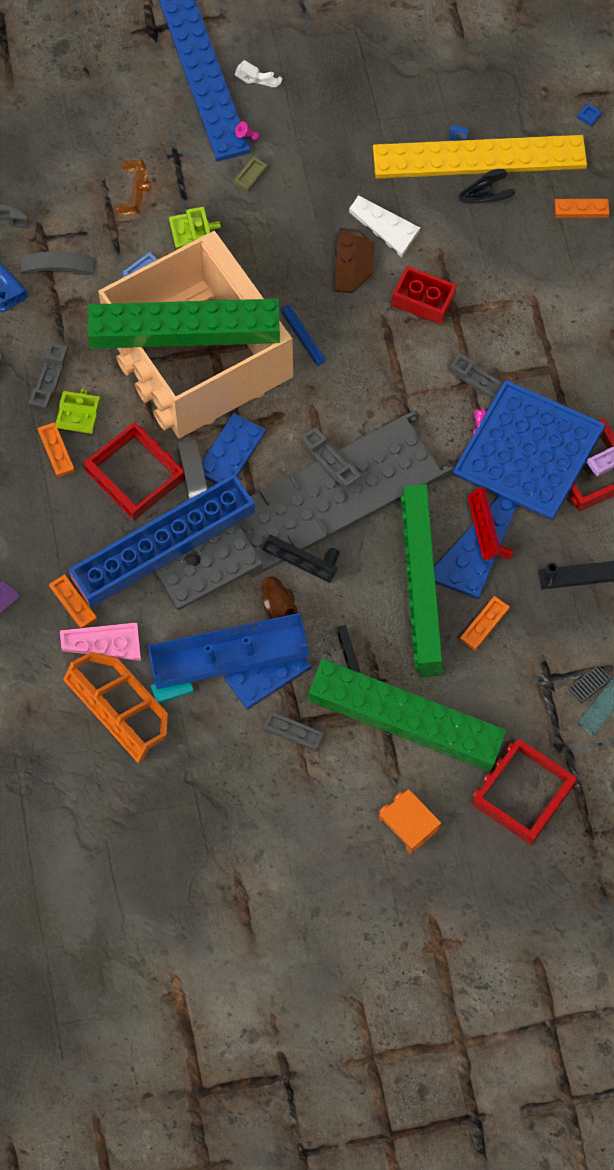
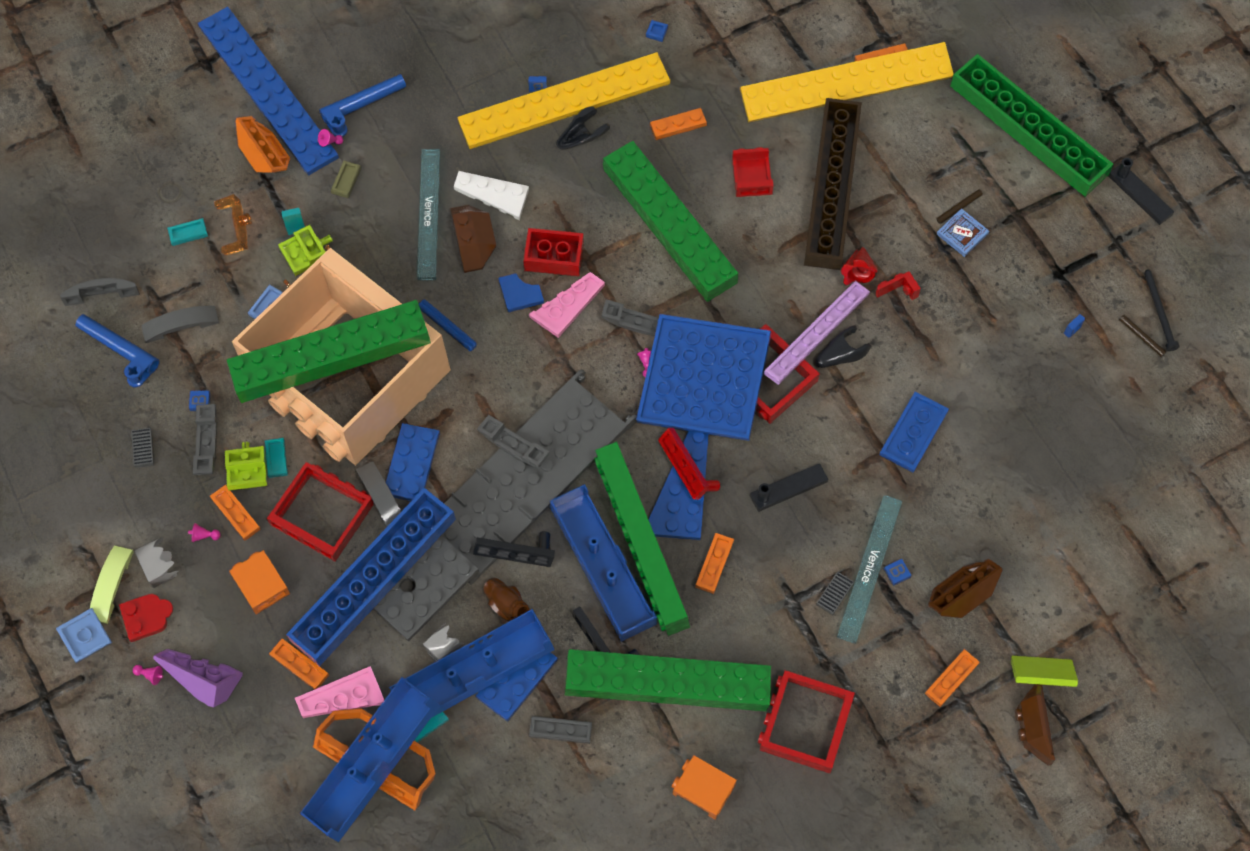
camera: 15 degrees left, 0 degrees up
white piece [235,60,282,87] -> none
none -> teal tile [167,218,208,246]
none -> dark pink piece [188,523,221,543]
none -> blue tile [189,391,210,411]
none -> orange panel [229,550,290,614]
none -> orange wedge [236,116,290,173]
none -> teal tile [265,438,288,478]
none -> teal tile [281,208,305,235]
none -> blue piece [300,677,440,842]
none -> blue axle [319,74,406,137]
none -> clear light blue tile [417,149,440,280]
none -> light grey piece [423,623,464,661]
none -> blue tile [498,273,544,312]
none -> bright pink wing [529,272,605,338]
none -> blue piece [550,484,657,642]
none -> green brick [603,141,739,302]

